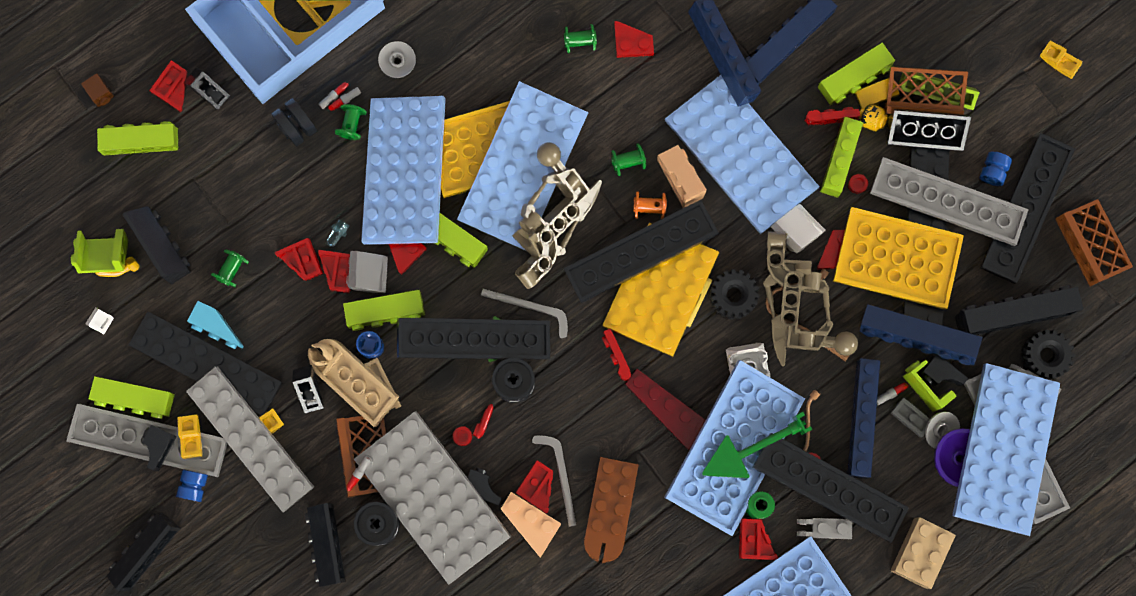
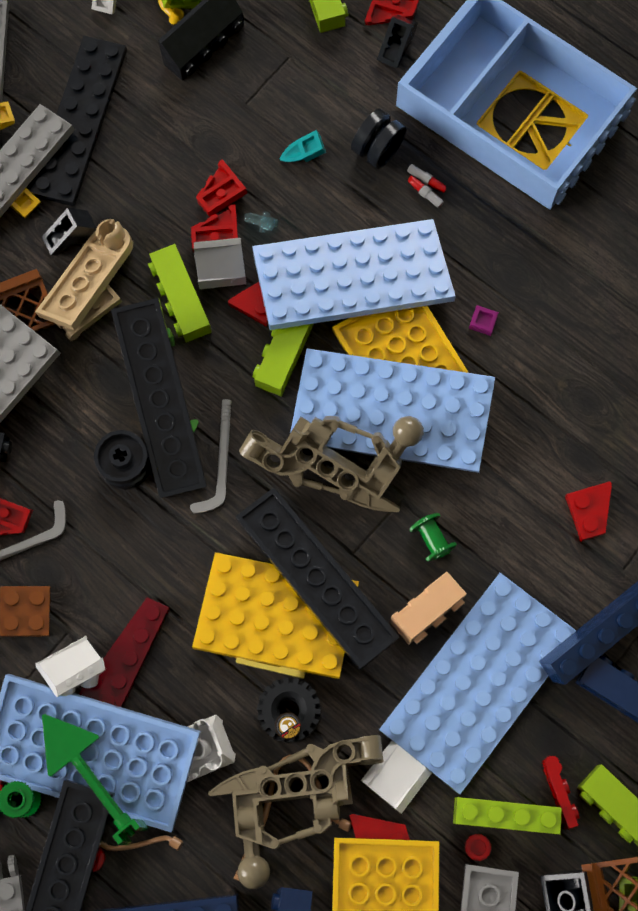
camera: 80 degrees right, 5 degrees down
lime brick [89,376,175,419] -> none
medium azure slope [187,301,244,349] -> none
green hose [211,249,249,287] -> none
green hose [335,104,367,140] -> none
blue wheel [356,331,384,359] -> none
light grey dish [378,41,416,78] -> none
red tile [453,426,472,446] -> none
red piece [473,404,494,439] -> none
green hose [564,24,597,53] -> none
red hinge [602,328,632,381] -> none
orange hose [633,192,667,219] -> none
yellow slope [855,78,900,109] -> none
yellow head [859,104,888,131] -> none
none -> white slope [36,636,105,697]
none -> tile [275,713,301,739]
none -> teal plate [280,130,326,162]
none -> magenta tile [469,305,499,336]

